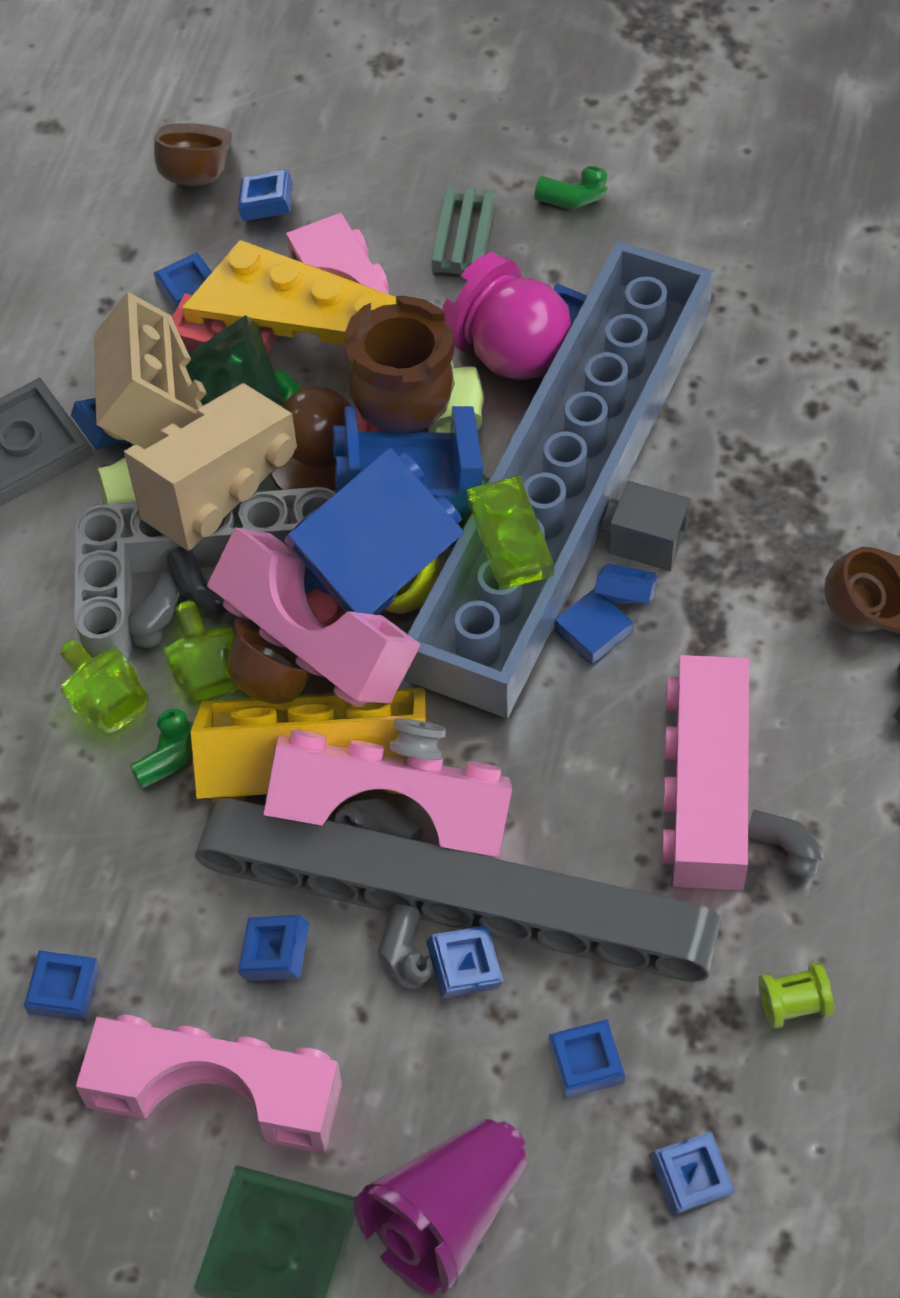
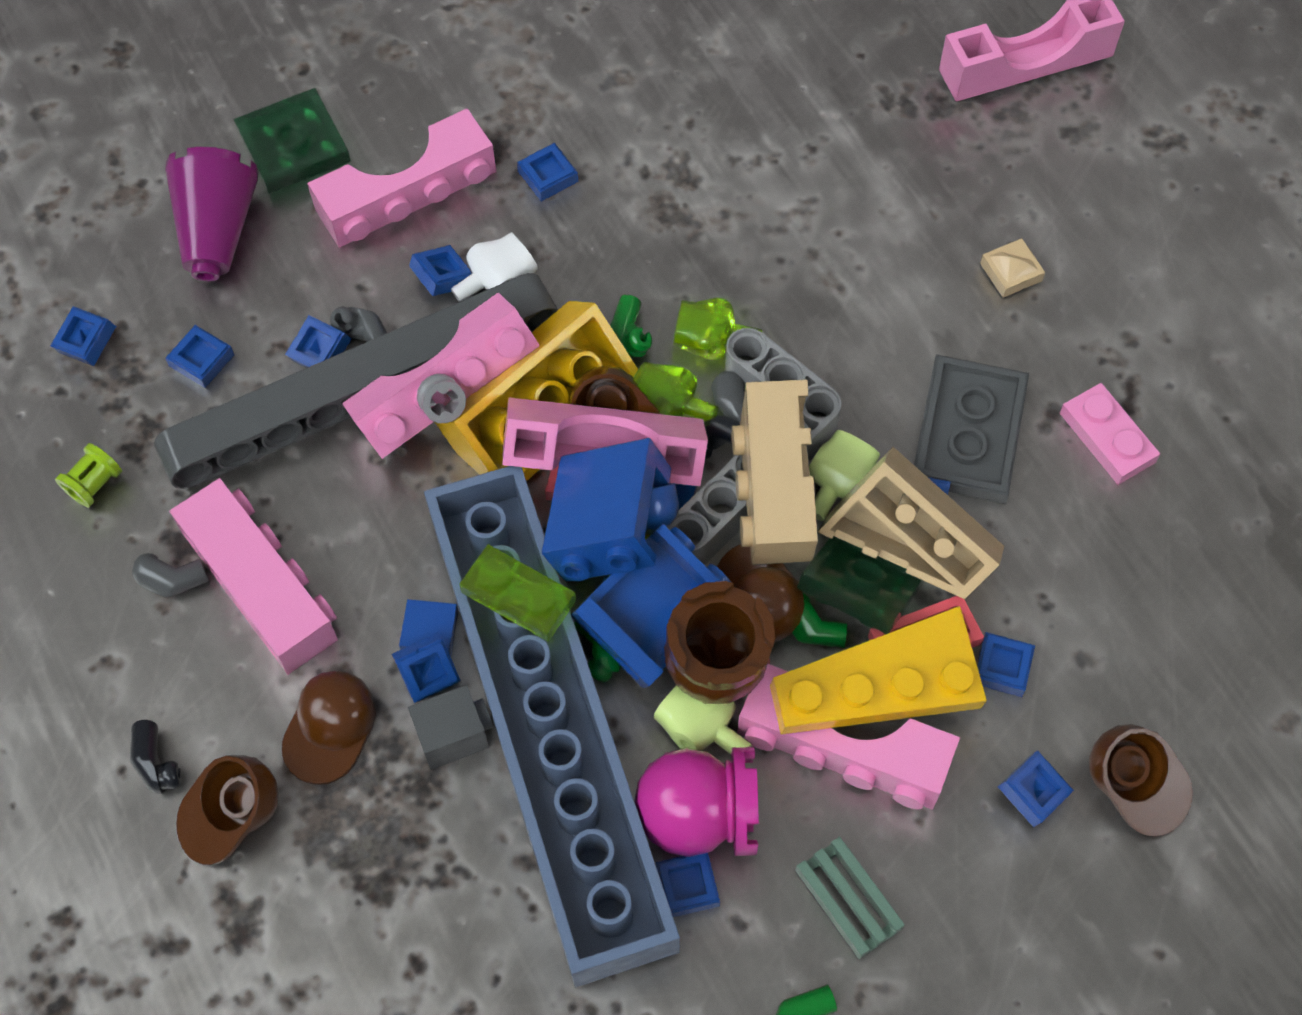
camera: 135 degrees right, 5 degrees up
none -> reddish brown cap [282,670,376,785]
none -> white piece [451,232,538,302]

